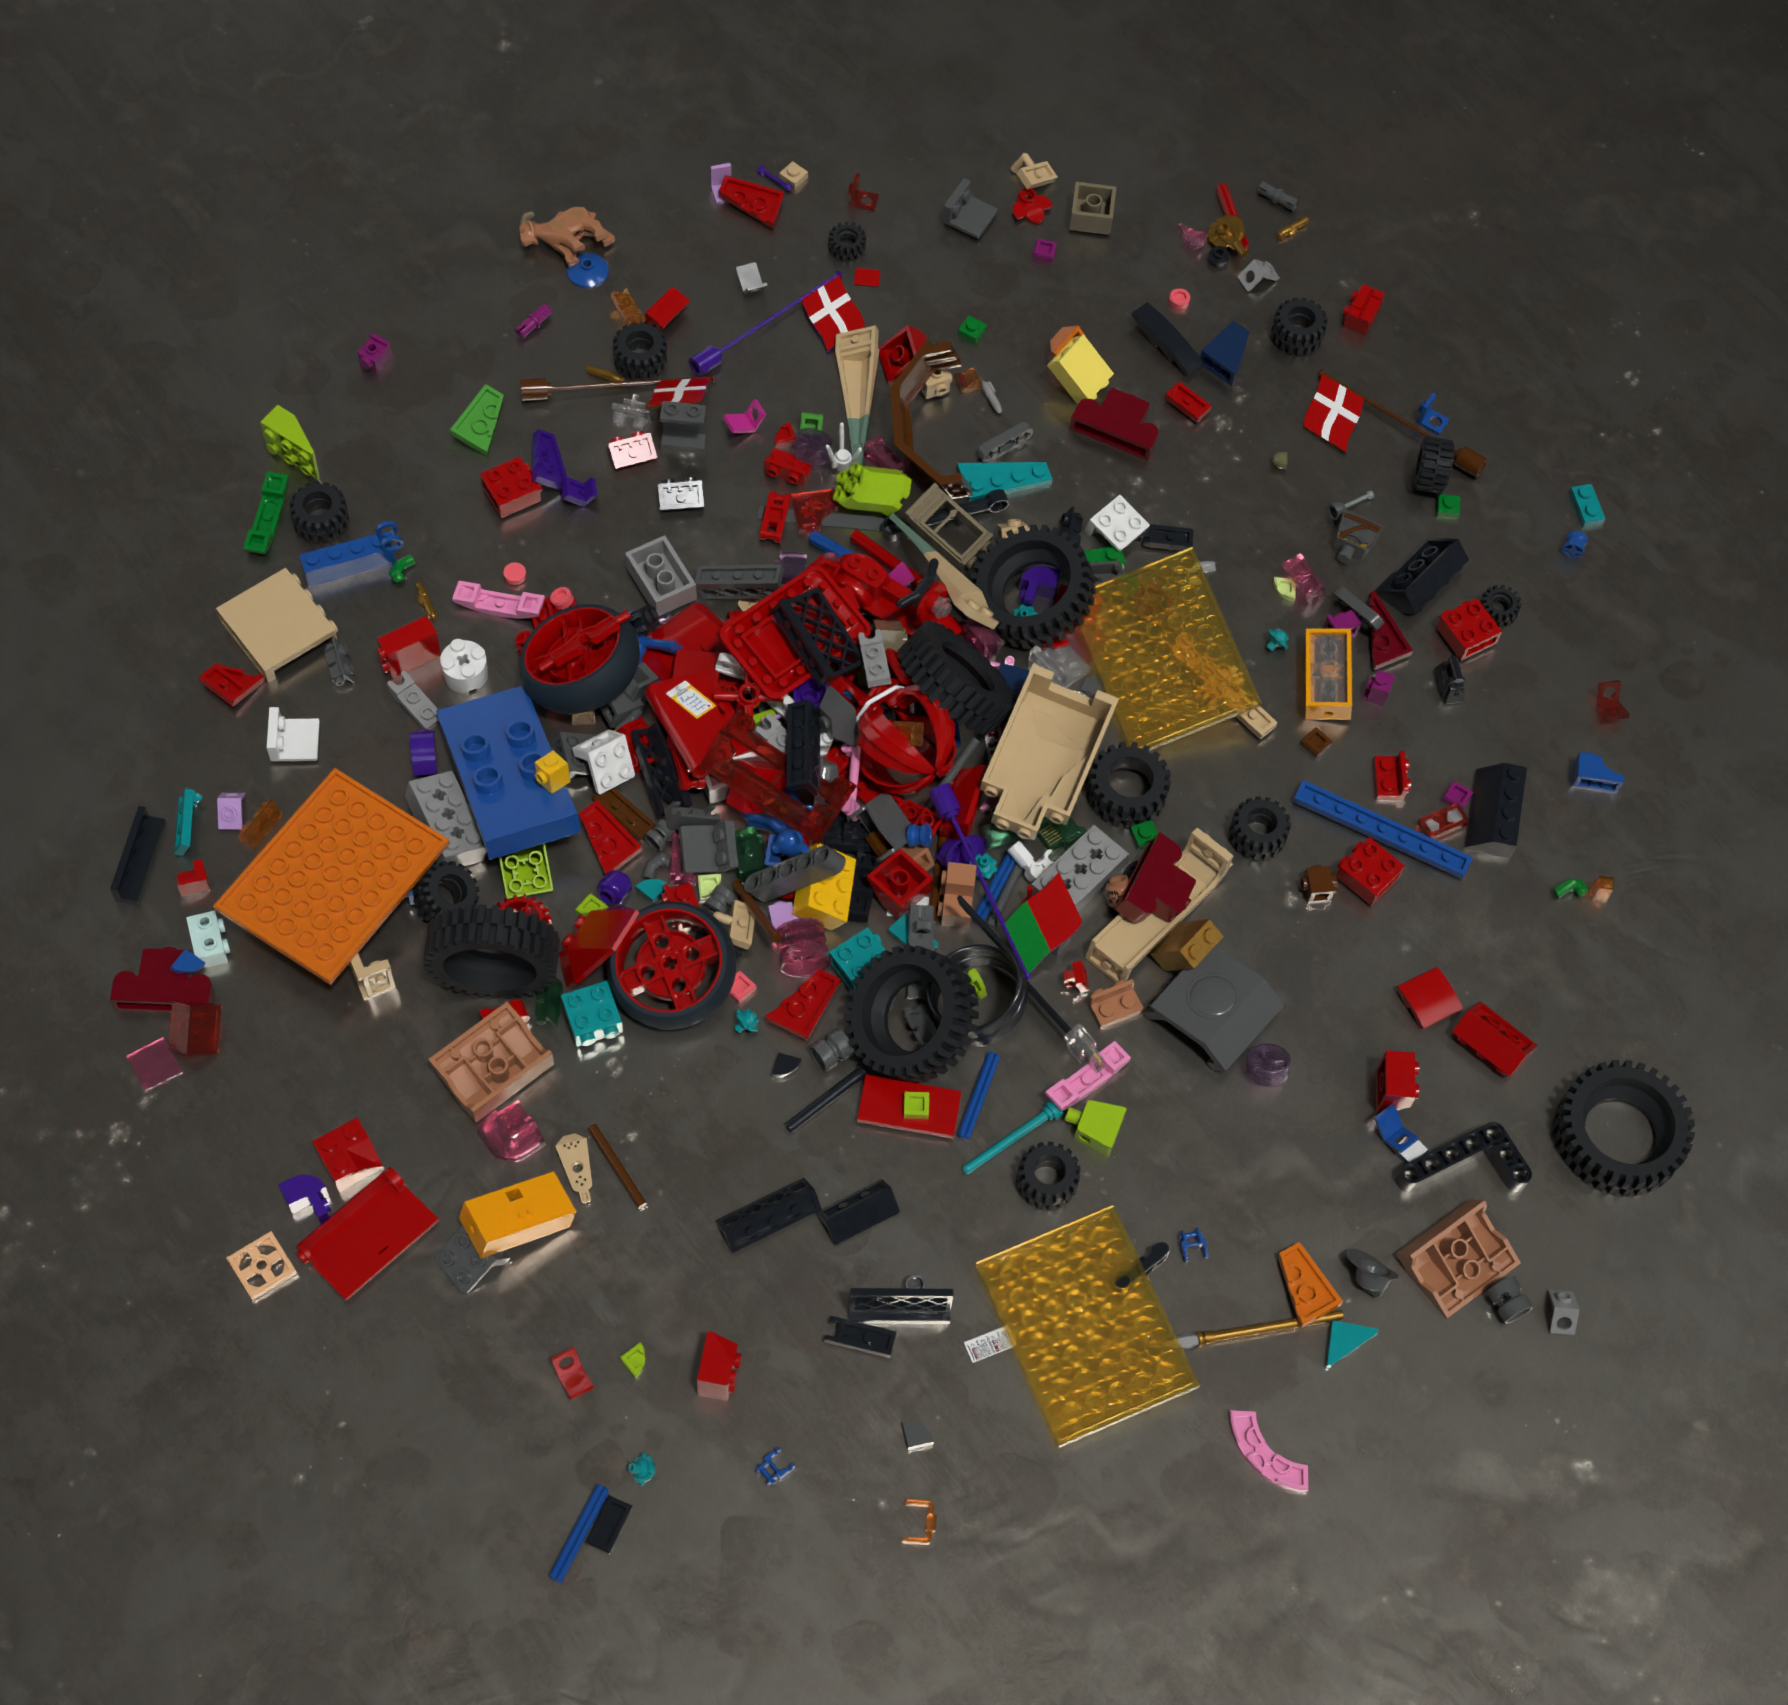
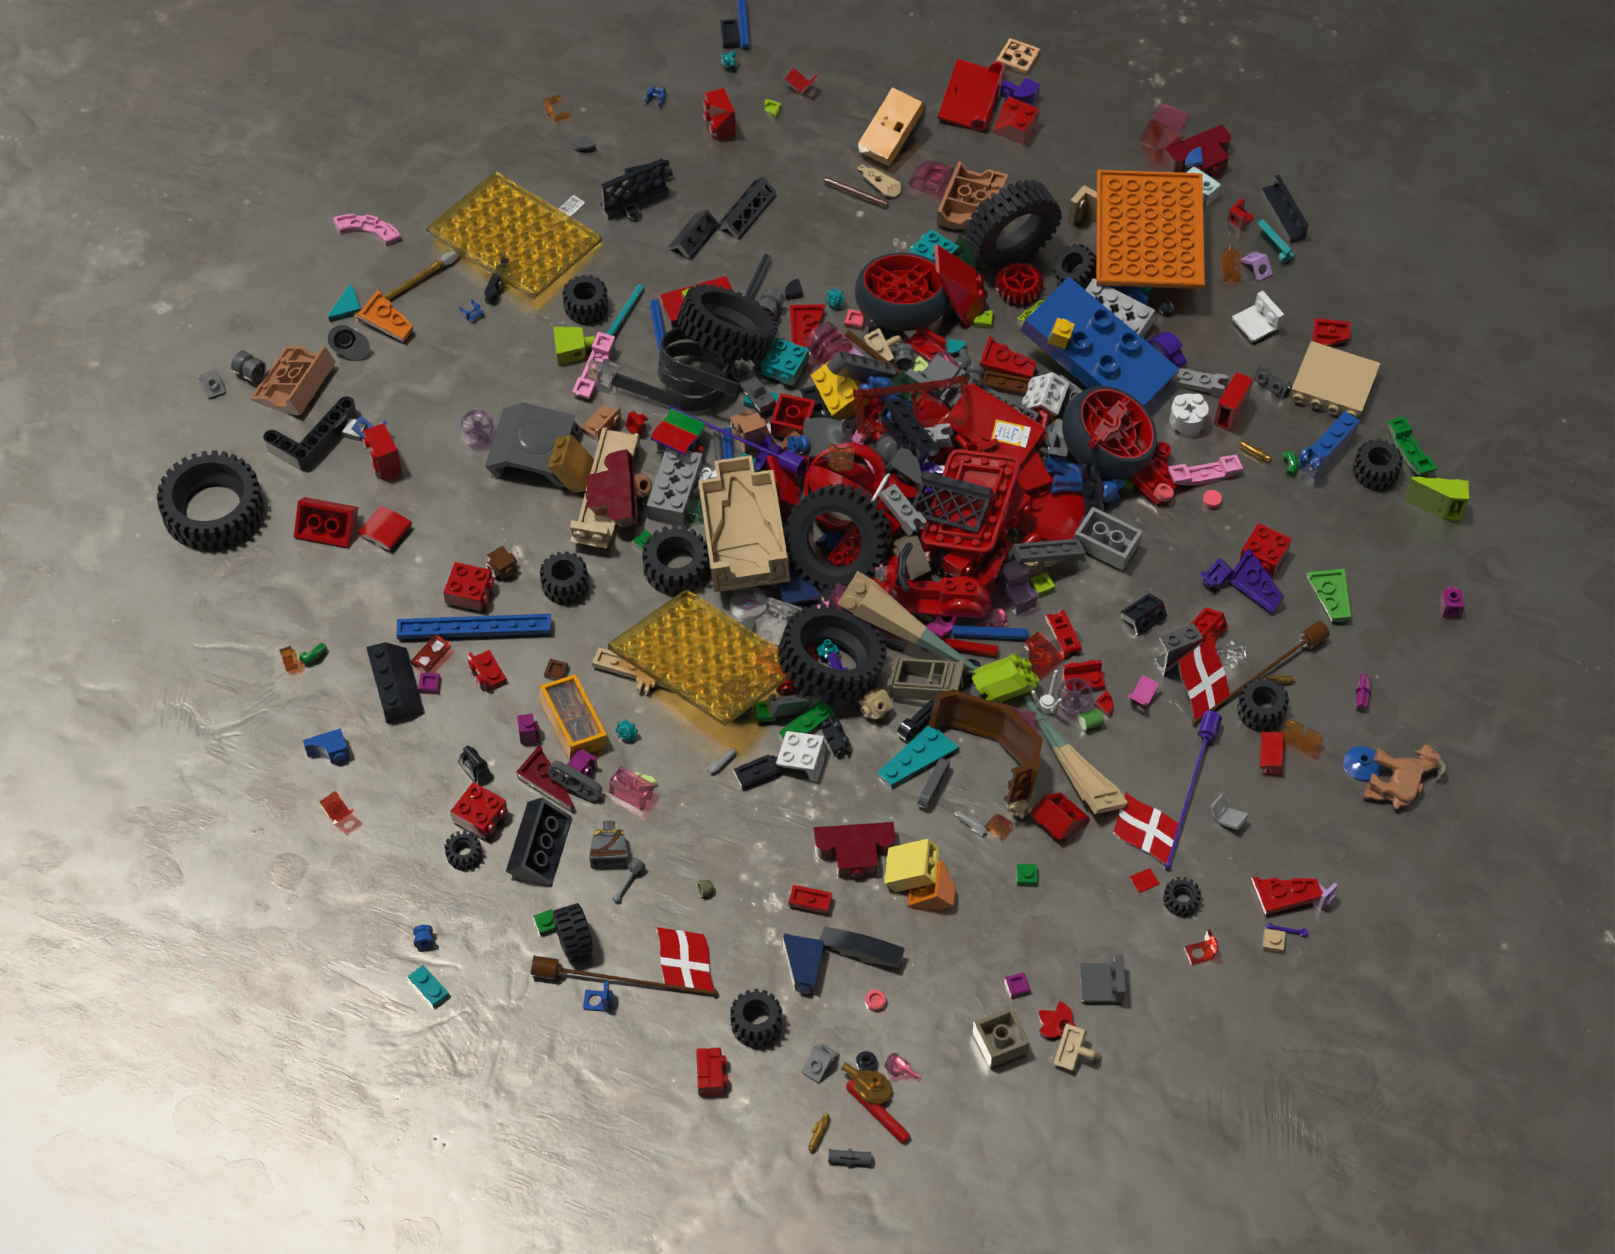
camera: 155 degrees right, 5 degrees down
dark purple head [597,870,632,905] -> none

